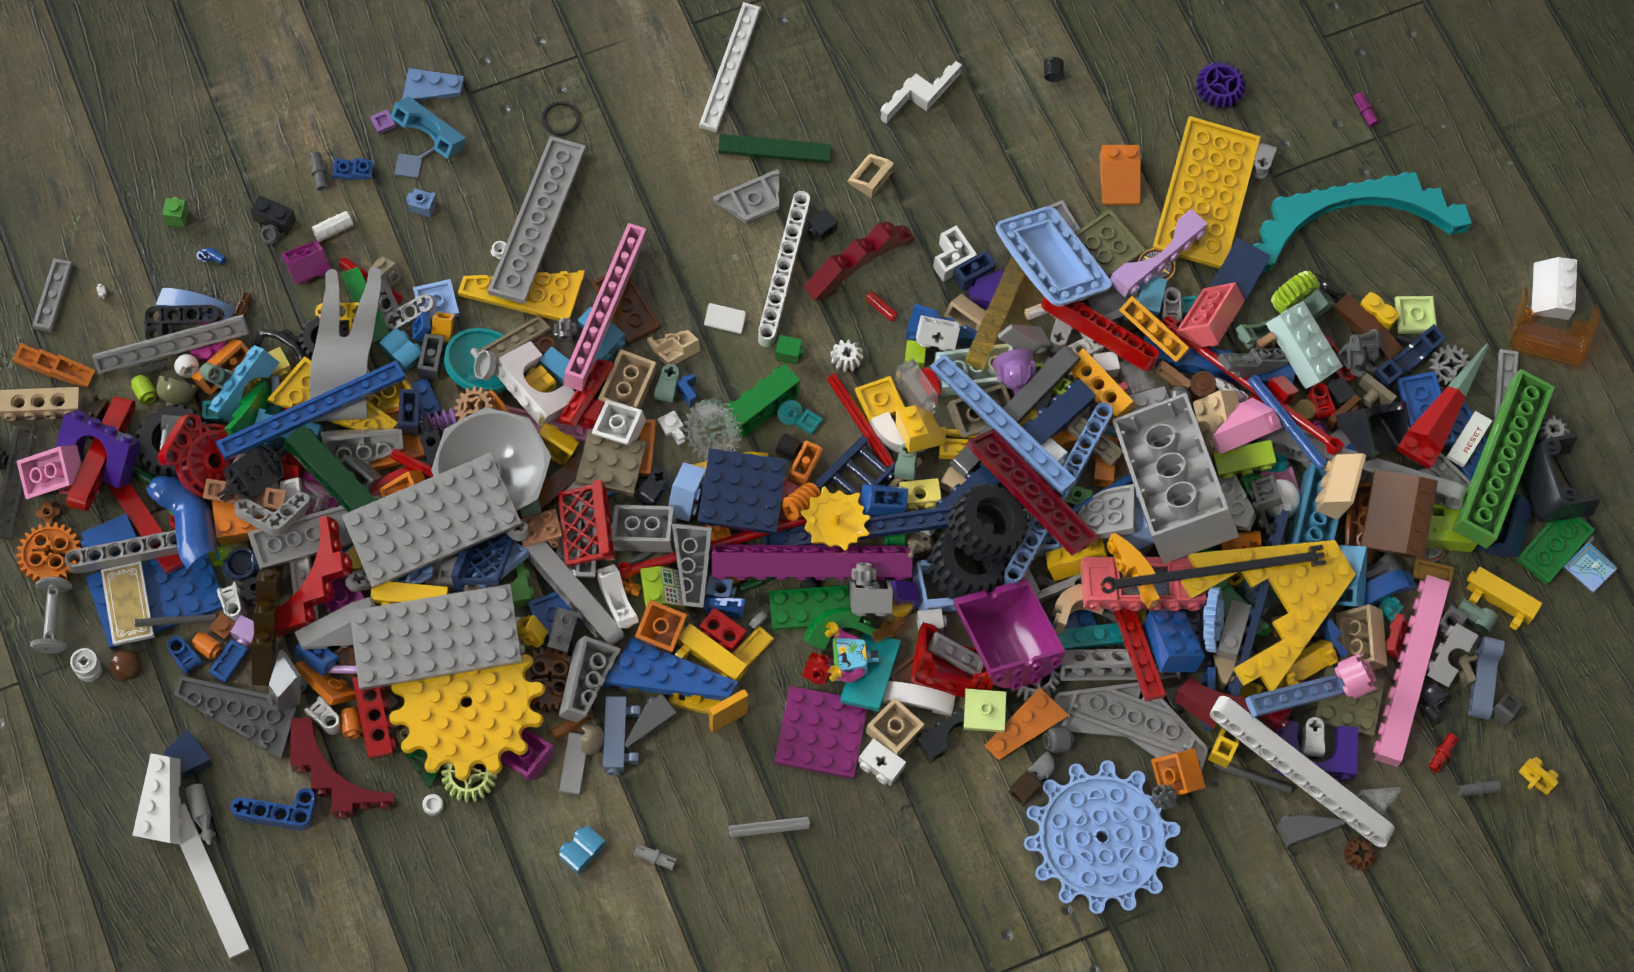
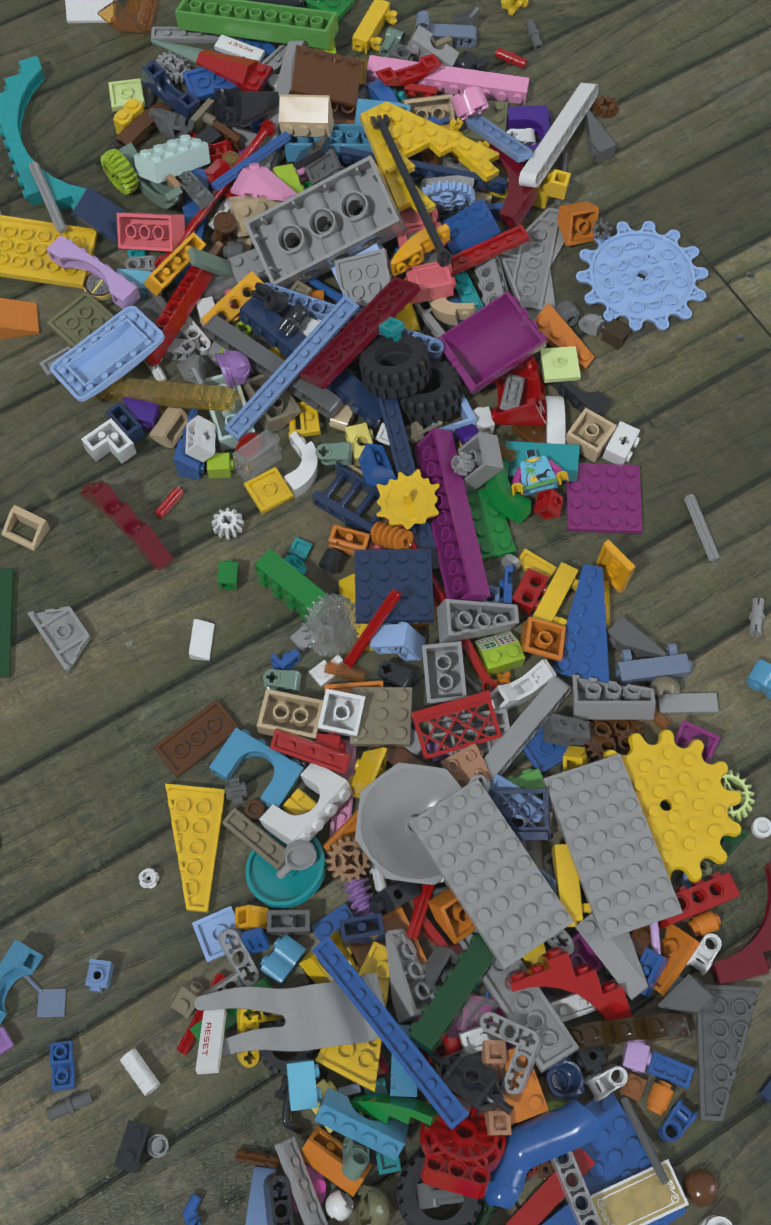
camera: 95 degrees left, 0 degrees up
magenta slope [281,240,331,284] -> none
light grey plate [488,136,586,304] -> none
bright pink brick [564,223,646,391] -> none
tan slope [647,330,701,365] -> none
white beam [758,191,810,347] -> none
black brick [807,208,838,243] -> none
red axle [827,373,895,468] -> none
yellow slope [895,405,946,453] -> none
clear slope [1356,787,1401,816] -> none
none -> light grey axle [29,161,67,234]
none -> sand green tile [188,247,233,279]
none -> white tile [195,1009,227,1074]
none -> black piece [251,282,288,312]
none -> black piece [277,304,309,338]
none -> medium azure brick [286,1059,322,1111]
none -> black tile [293,135,331,170]
none -> clear orange pin [324,661,365,682]
none -> red axle [343,589,401,668]
none -> red slope [376,53,441,86]
none -> teal tile [379,317,405,342]

